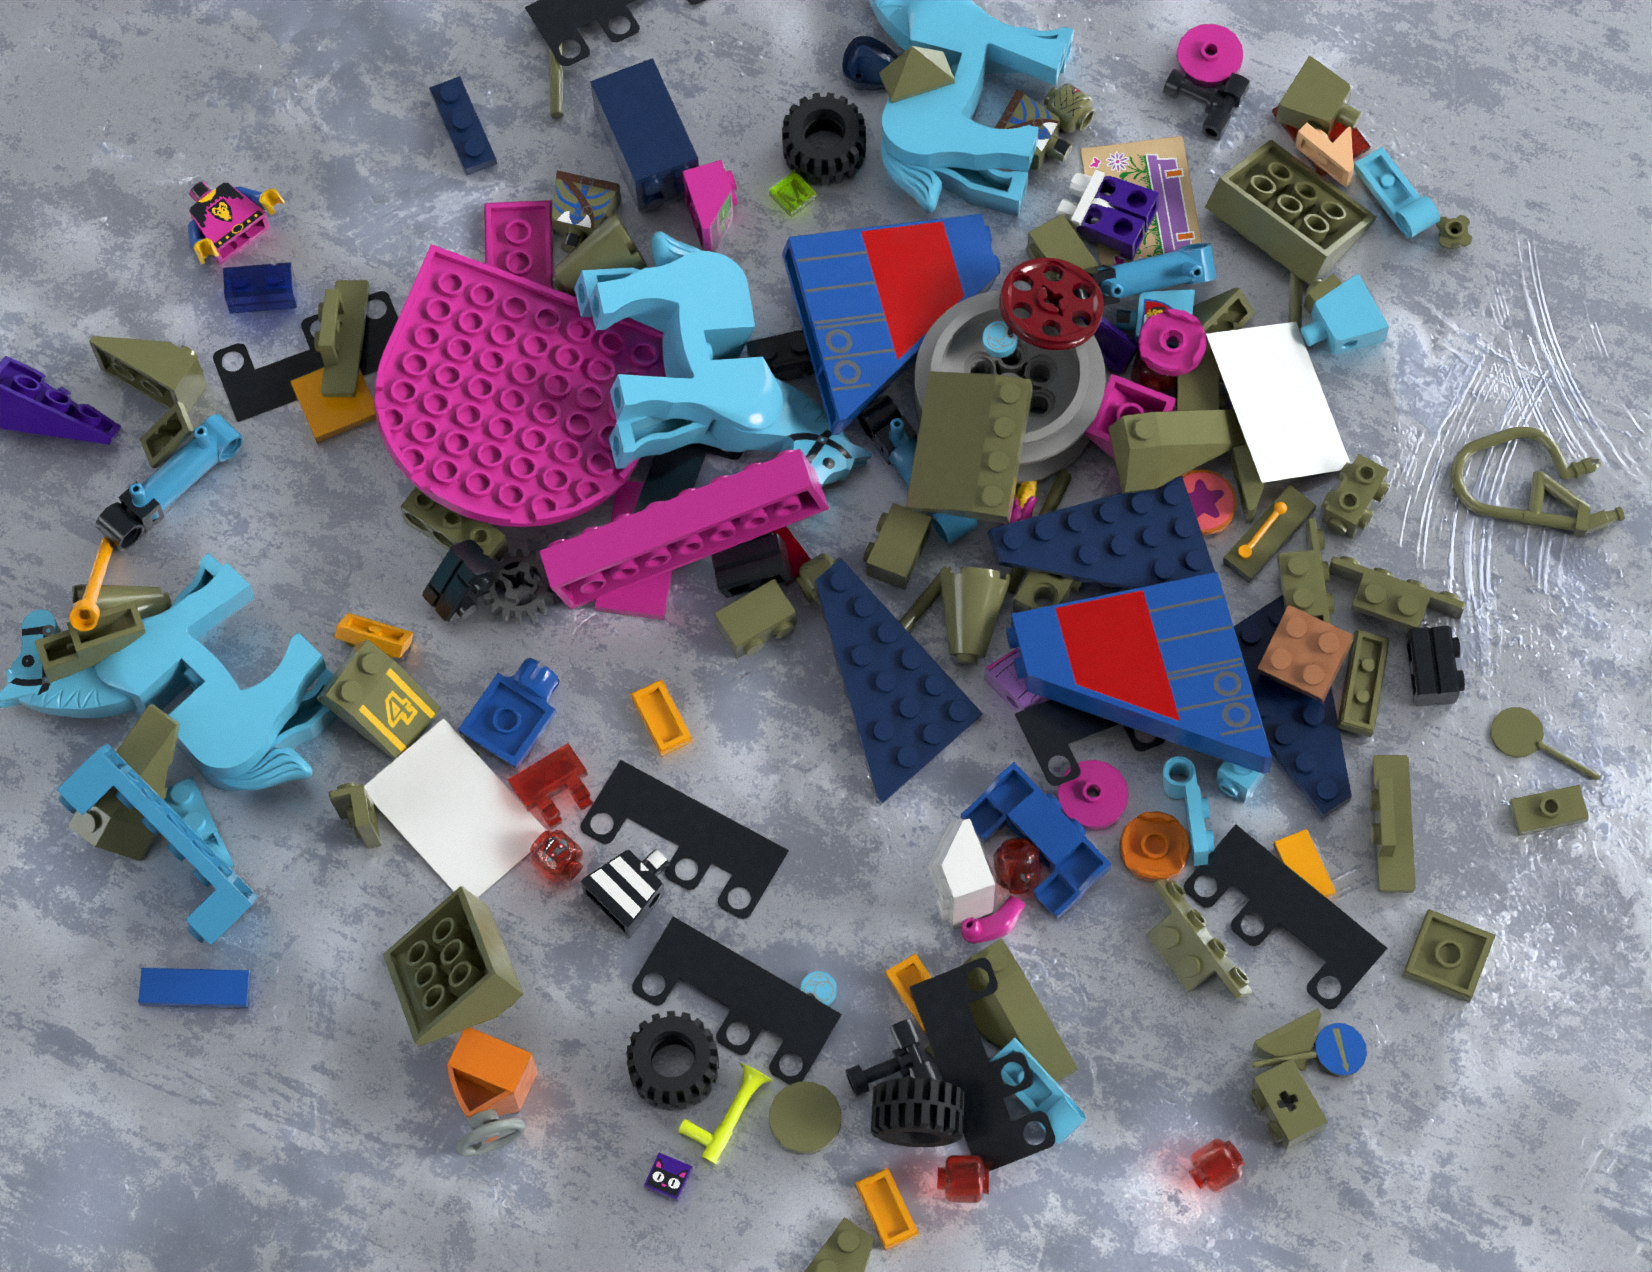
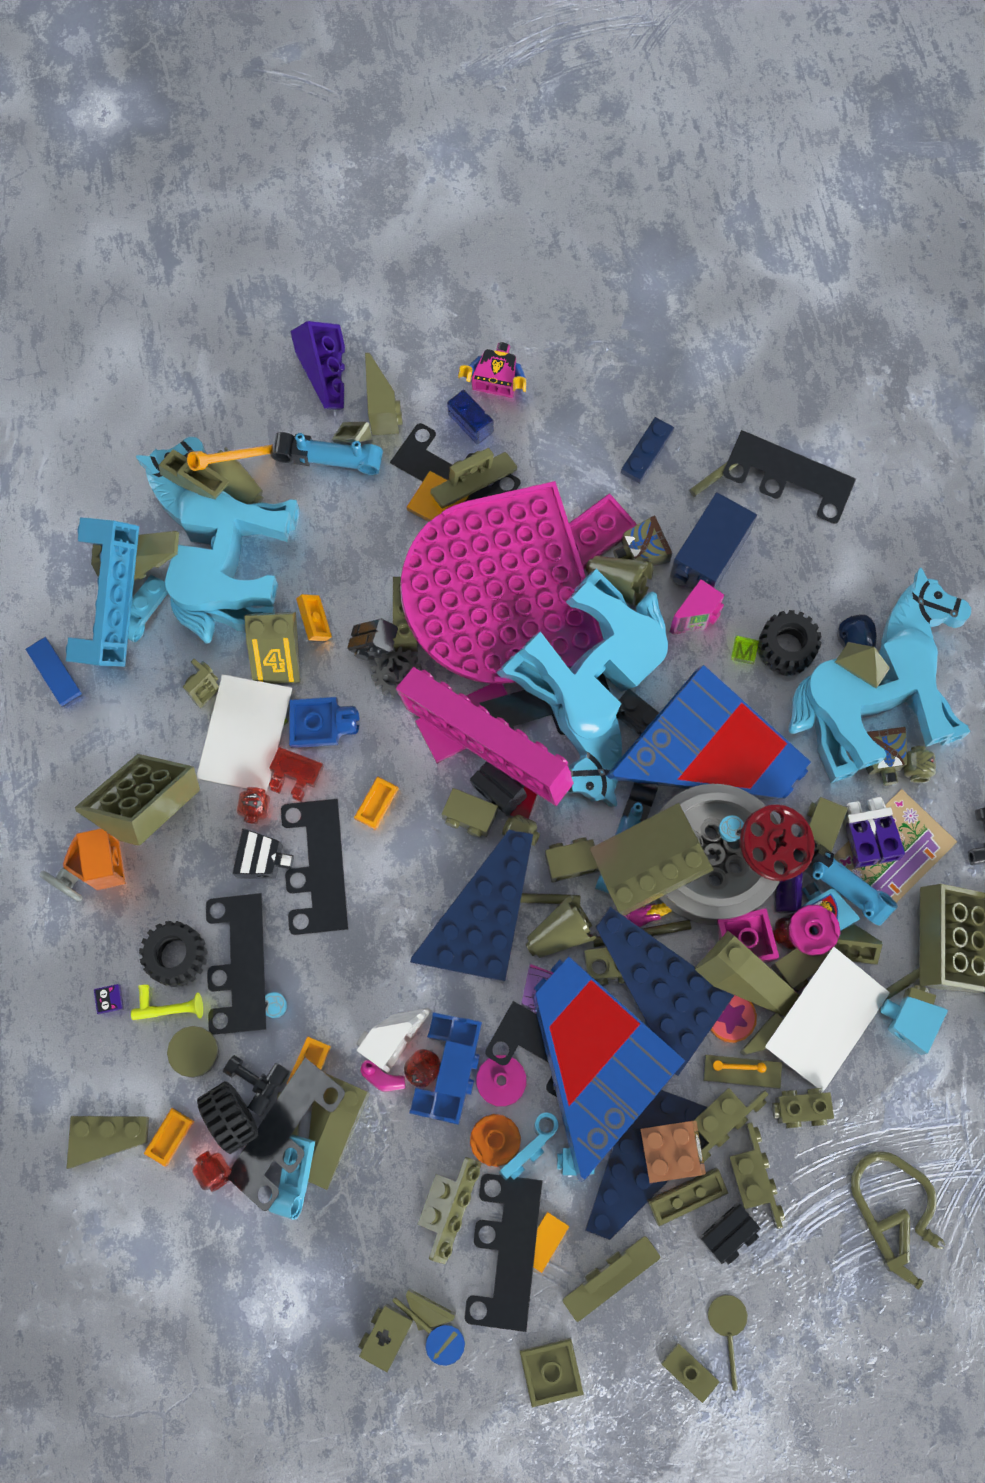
camera: 55 degrees right, 5 degrees up
clear red head [1189,1138,1246,1193] -> none

